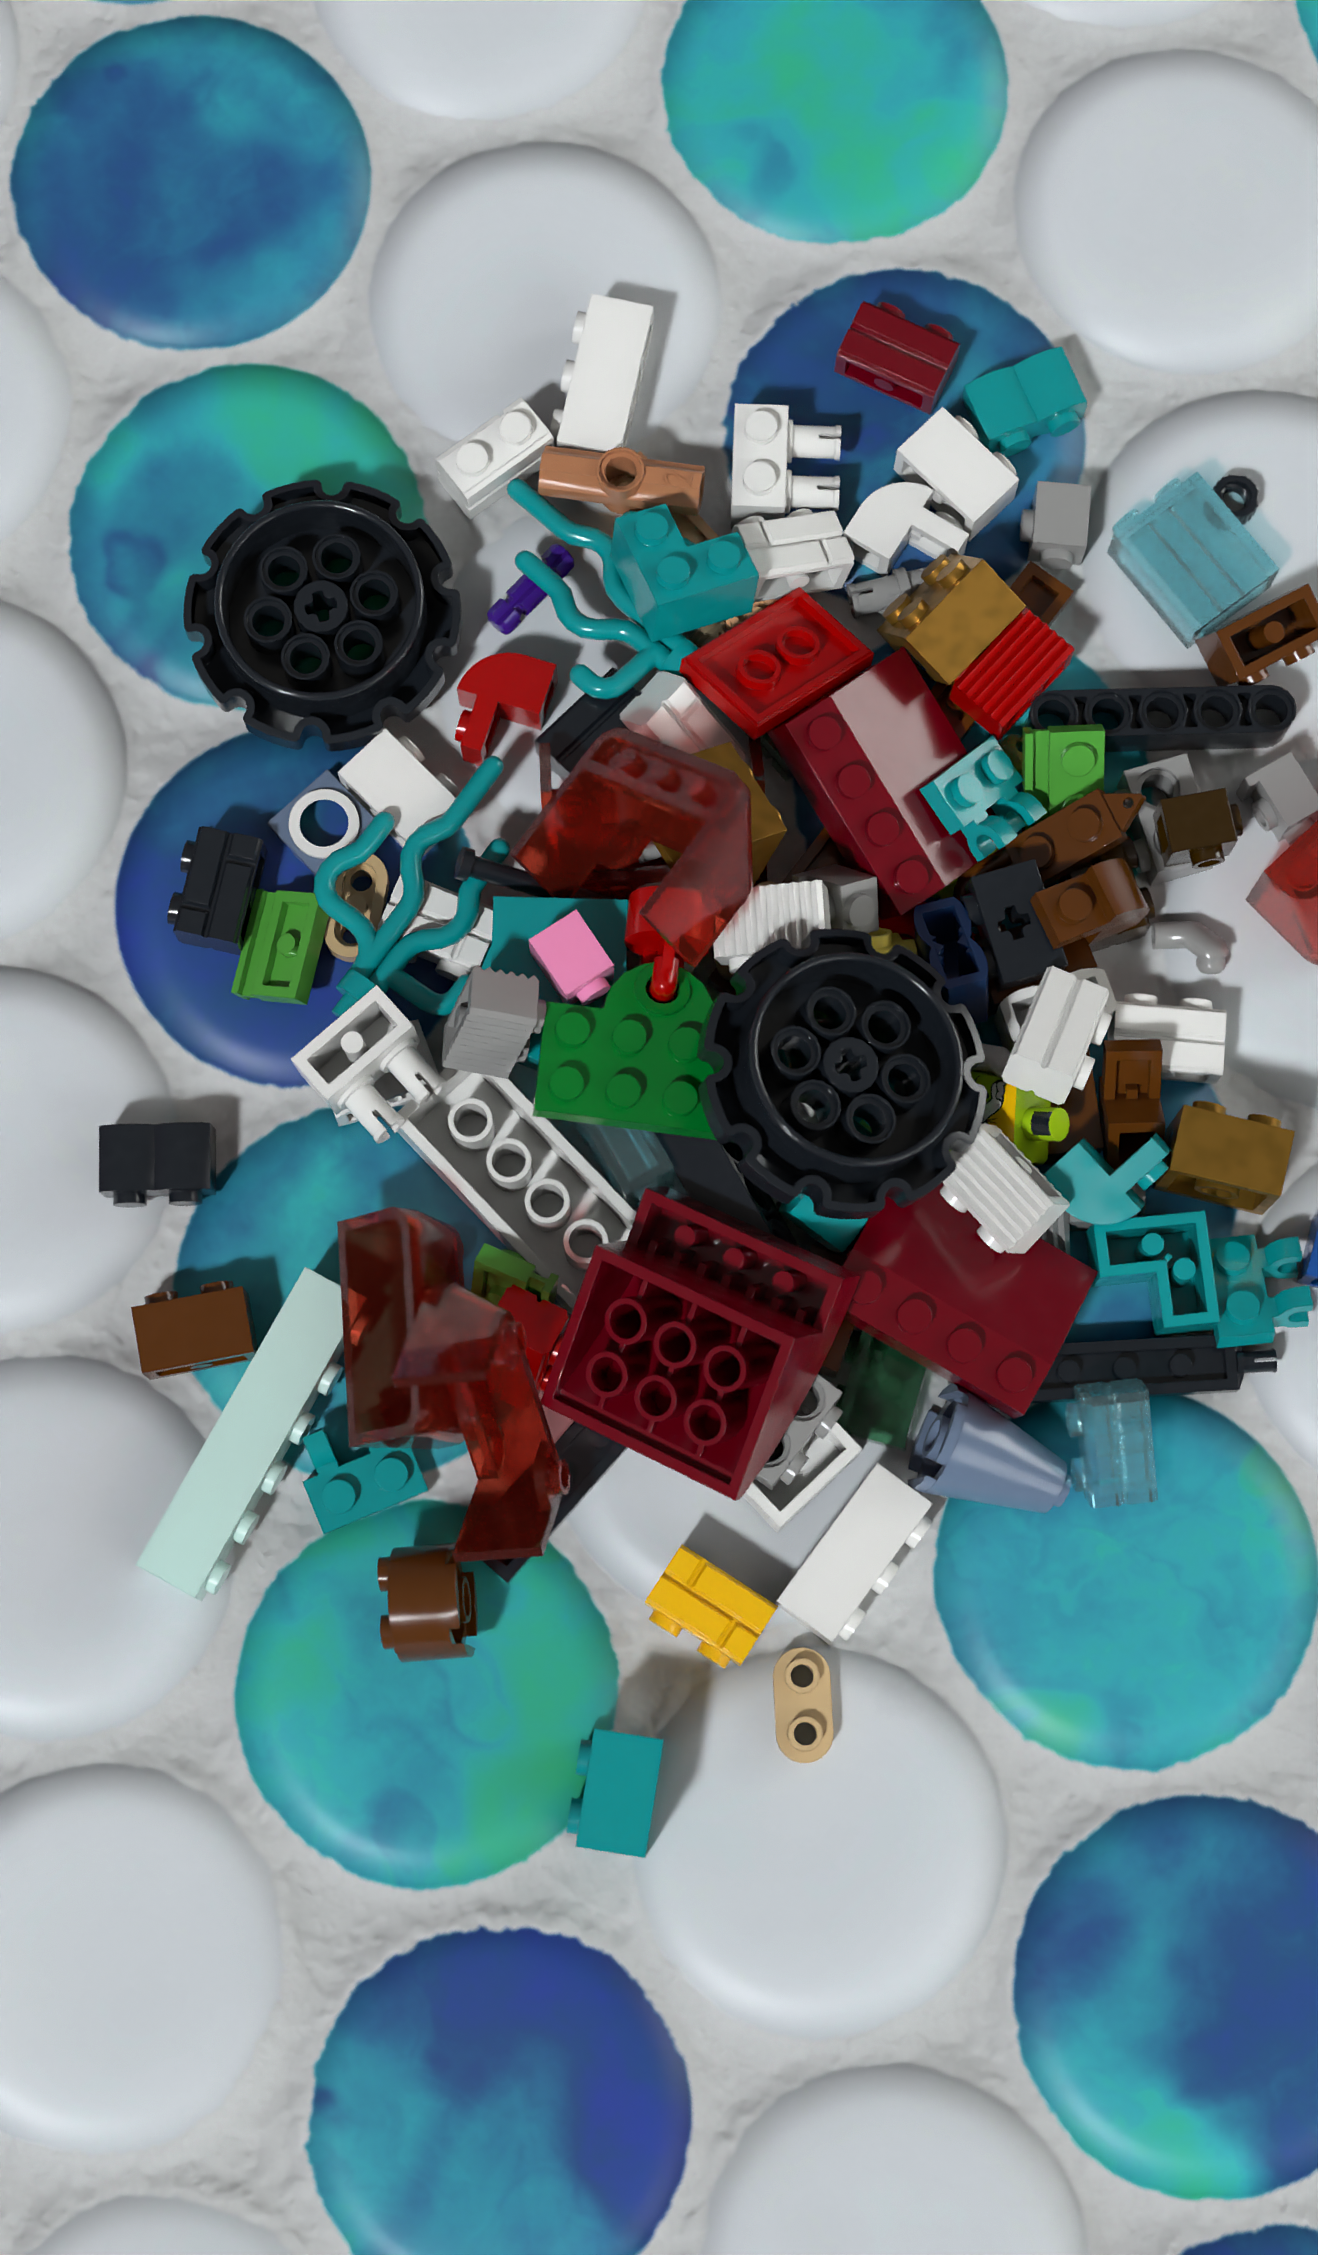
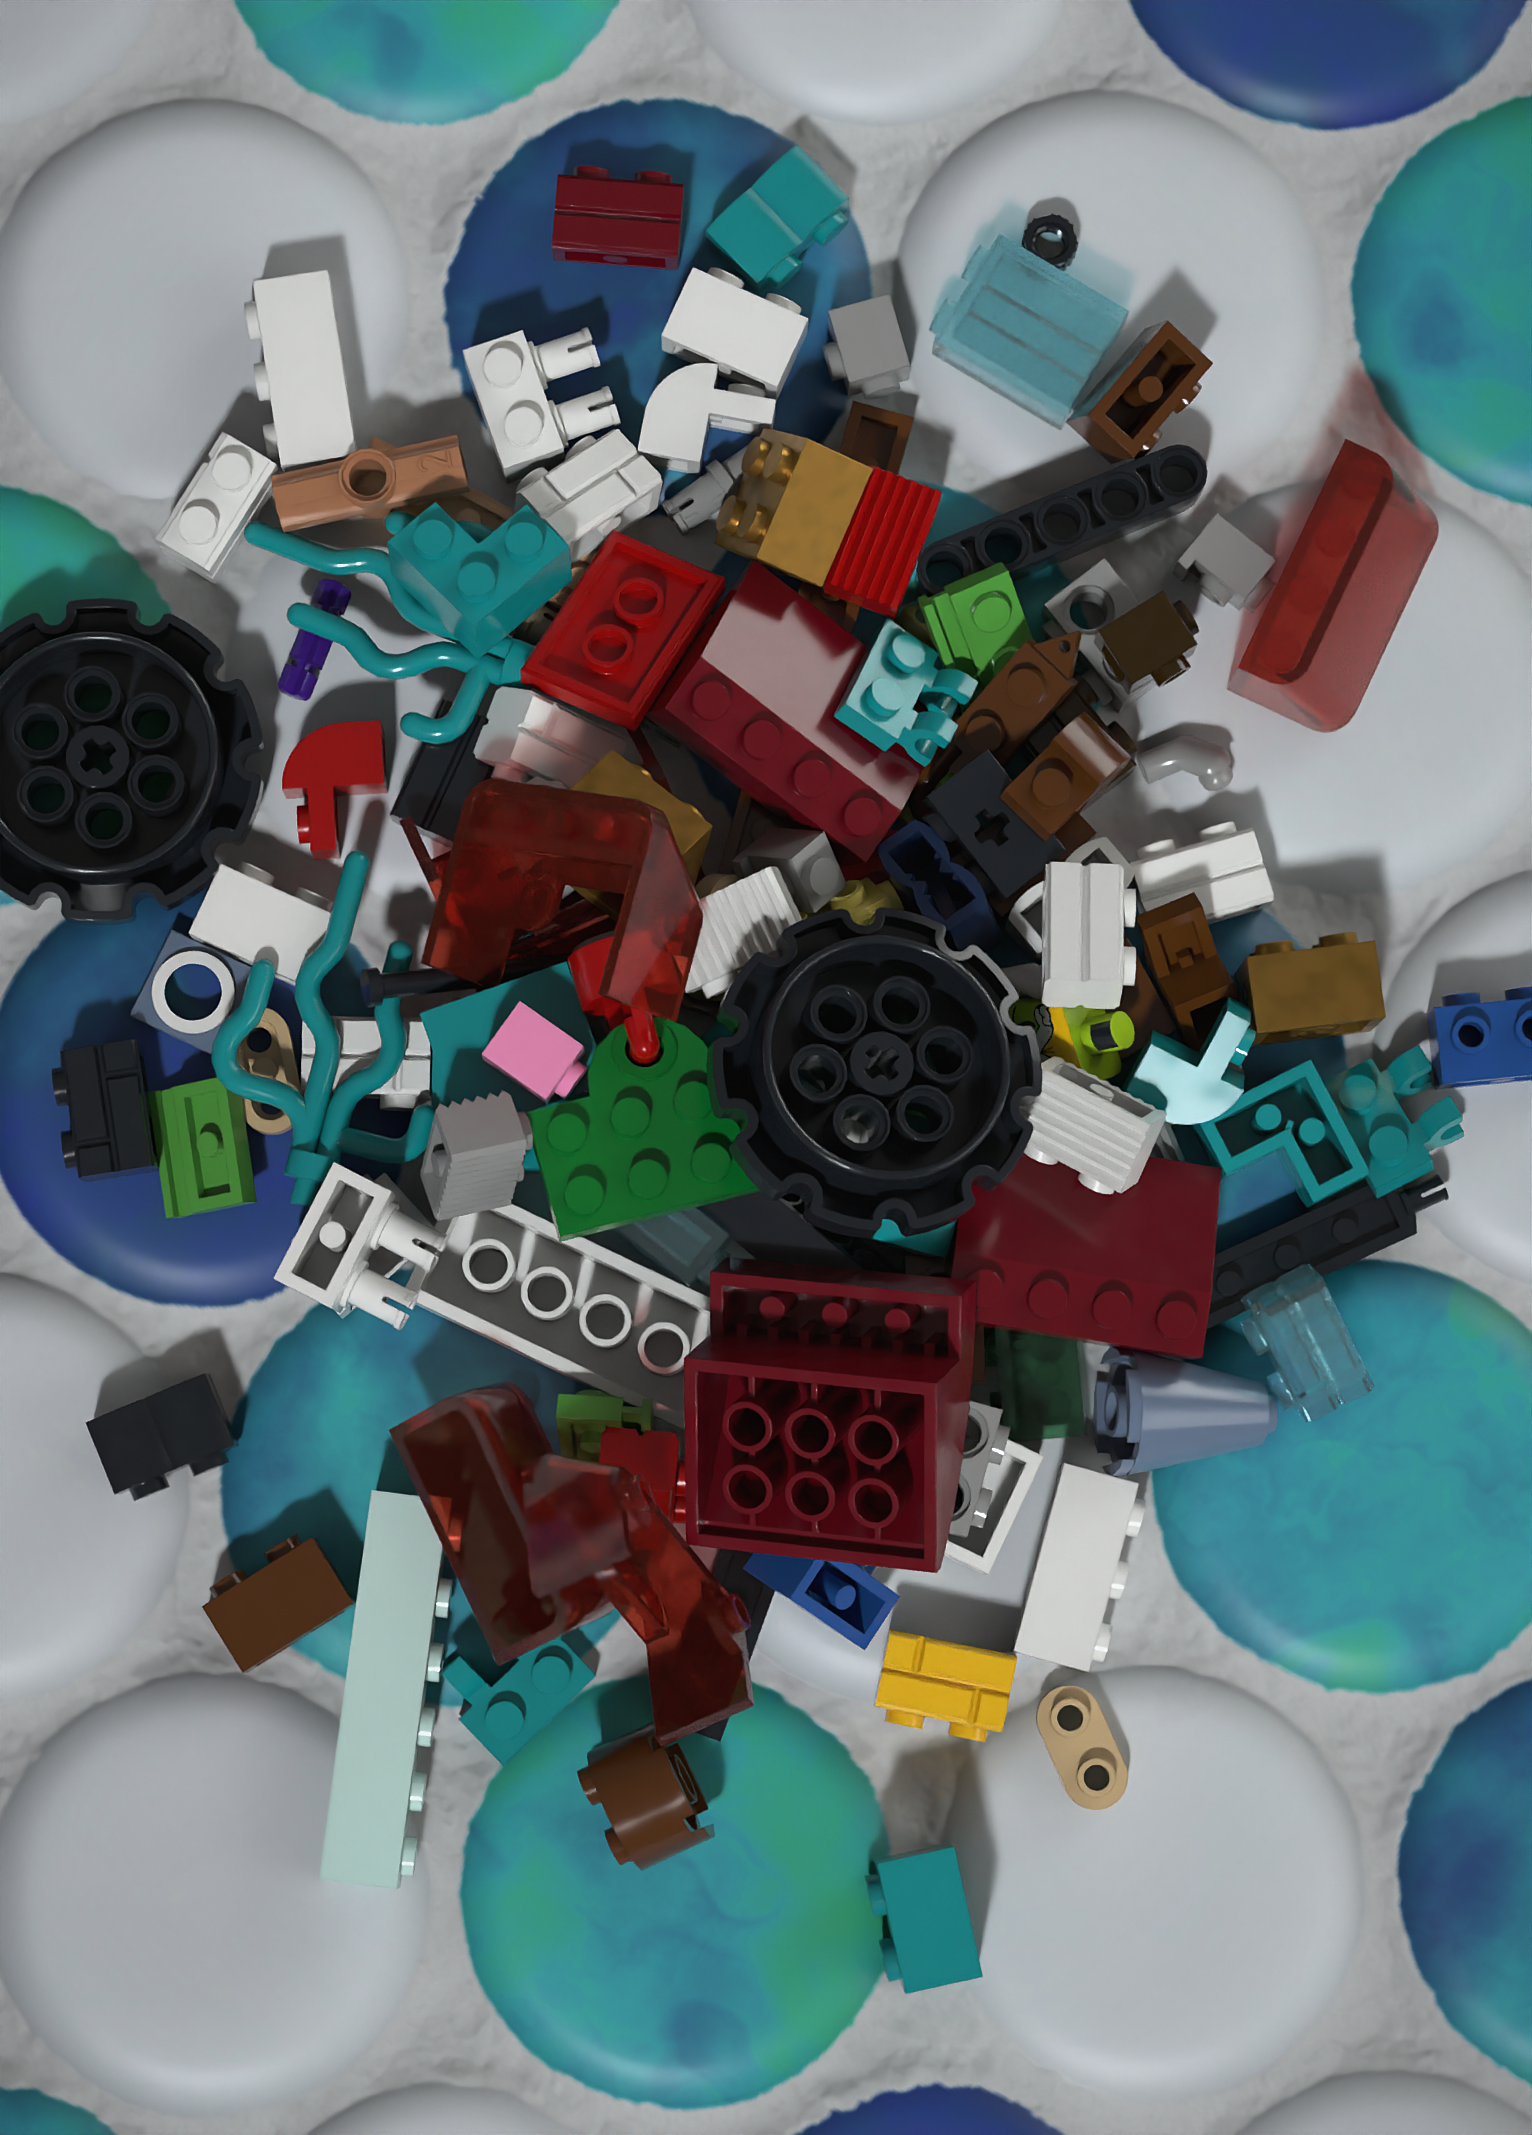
camera: 25 degrees left, 5 degrees up
none -> blue brick [743,1552,900,1650]

